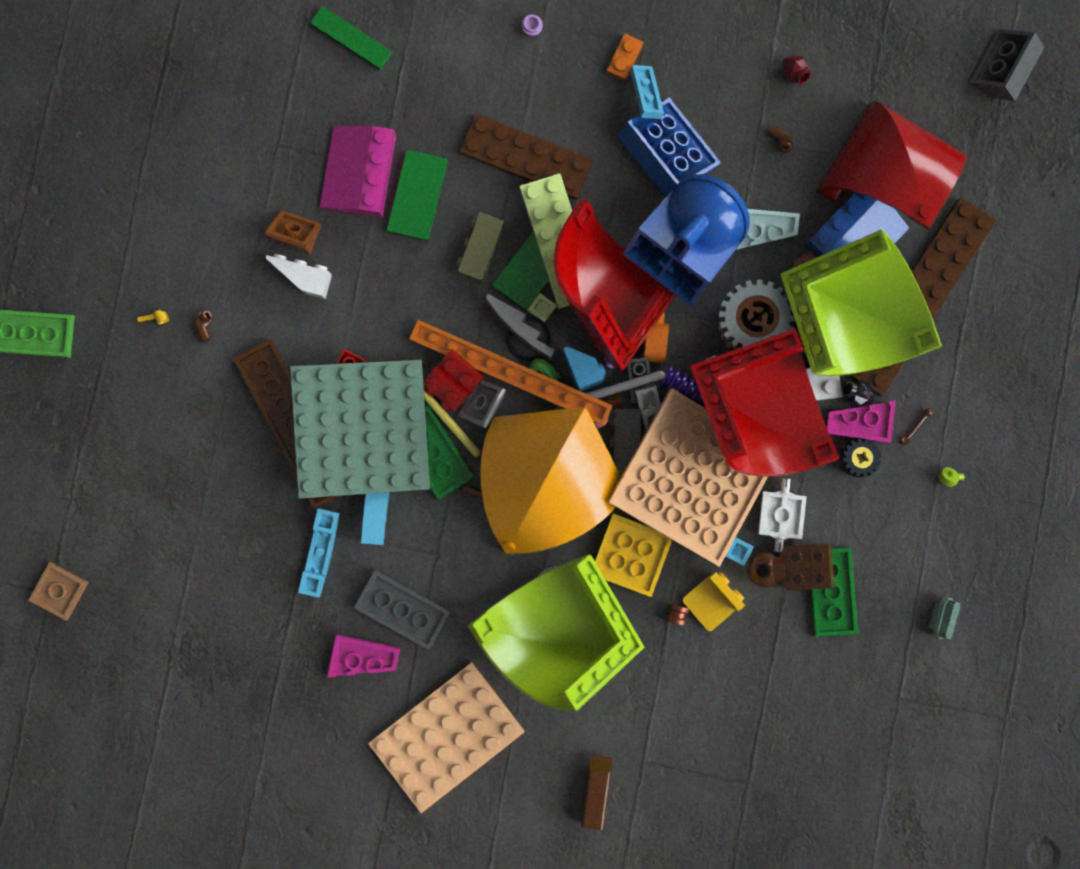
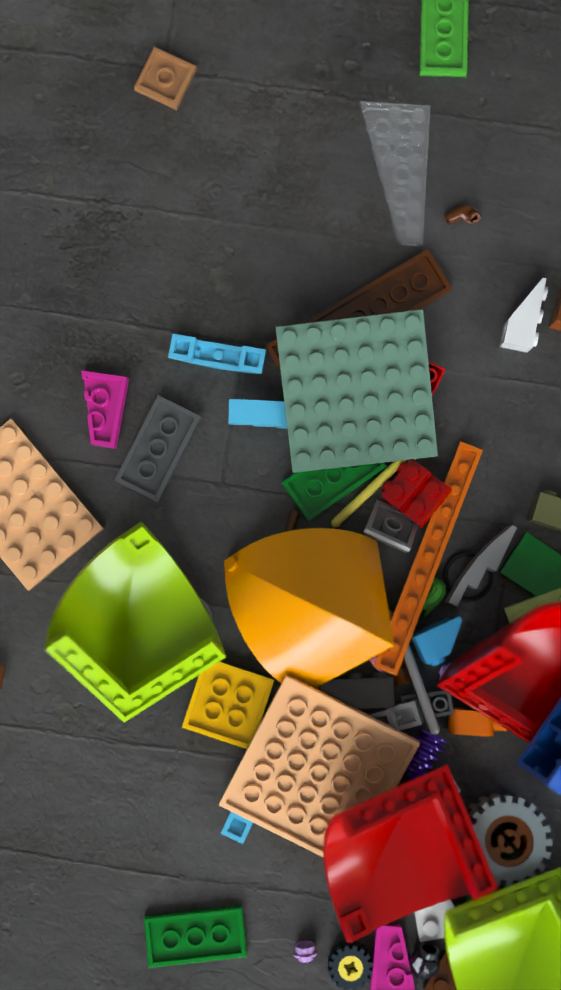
camera: 85 degrees right, 0 degrees up
yellow hand [137,310,169,325] -> none
yellowish green tile [527,293,557,323] -> none
copper wheel [664,604,689,626] -> none
yellow bracket [683,572,745,631] -> none
reddish brown brick [747,543,835,591] -> none
white plate [758,478,807,552] -> none
none -> lavender plate [293,941,318,963]
none -> clear wing [360,101,430,246]

